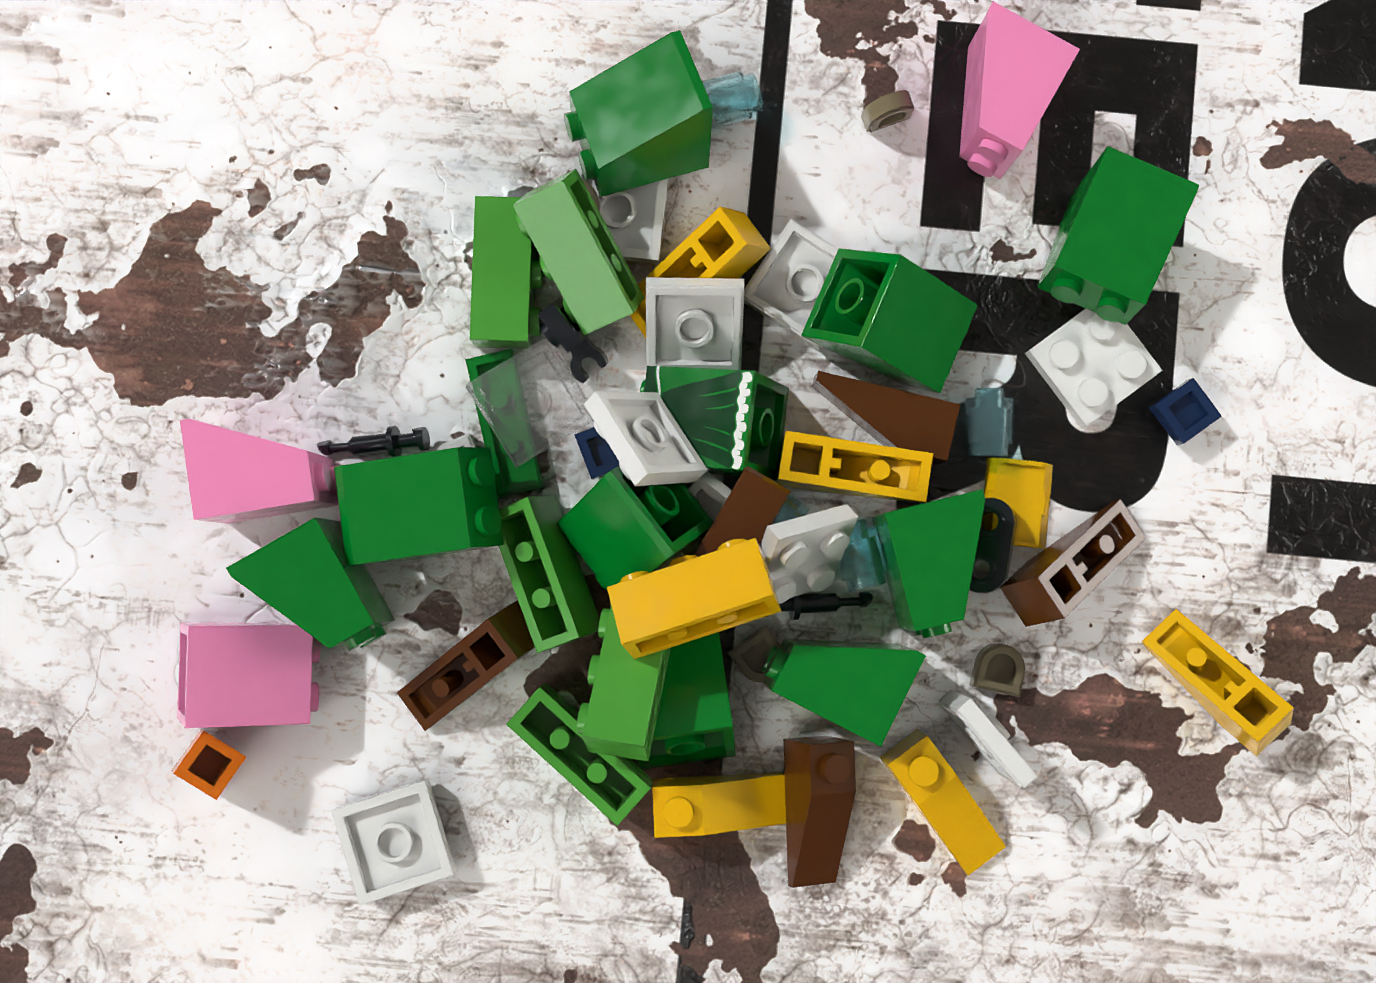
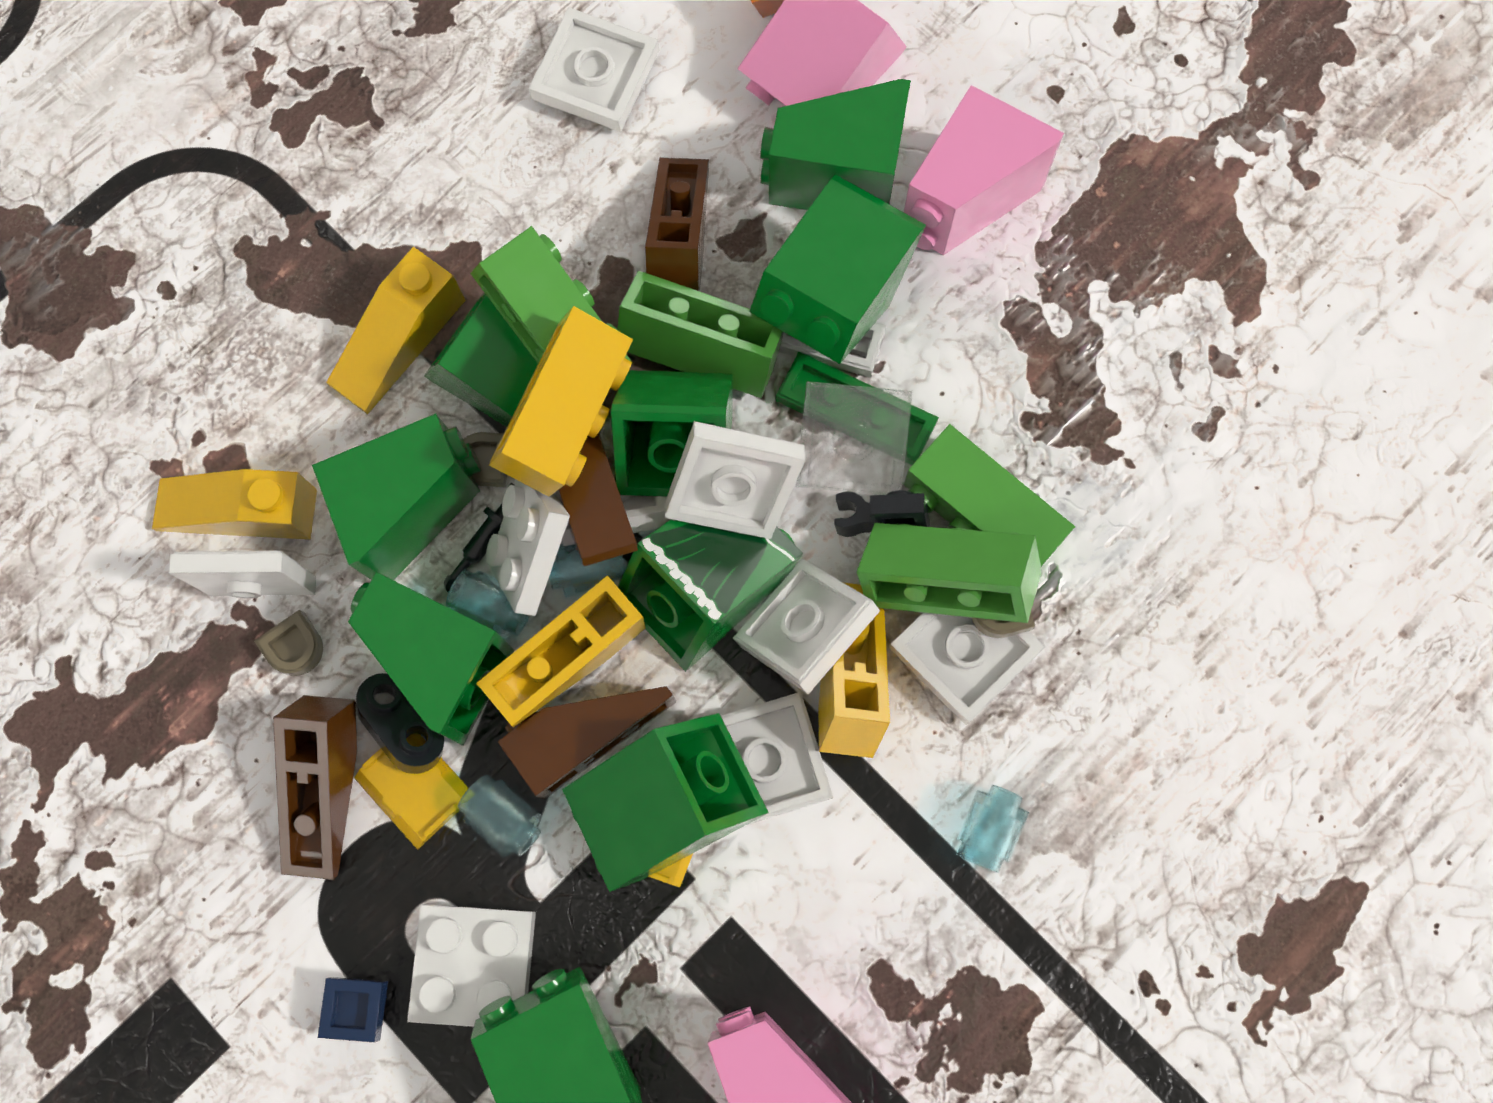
camera: 135 degrees right, 10 degrees down
black piece [316,426,430,458] -> none
bright green brick [506,682,652,826] -> none
green slope [564,30,713,197] -> none
reddish brown slope [783,735,856,888] -> none
dark tan tile [861,90,914,133] -> none
yellow slope [1142,609,1294,757] -> none

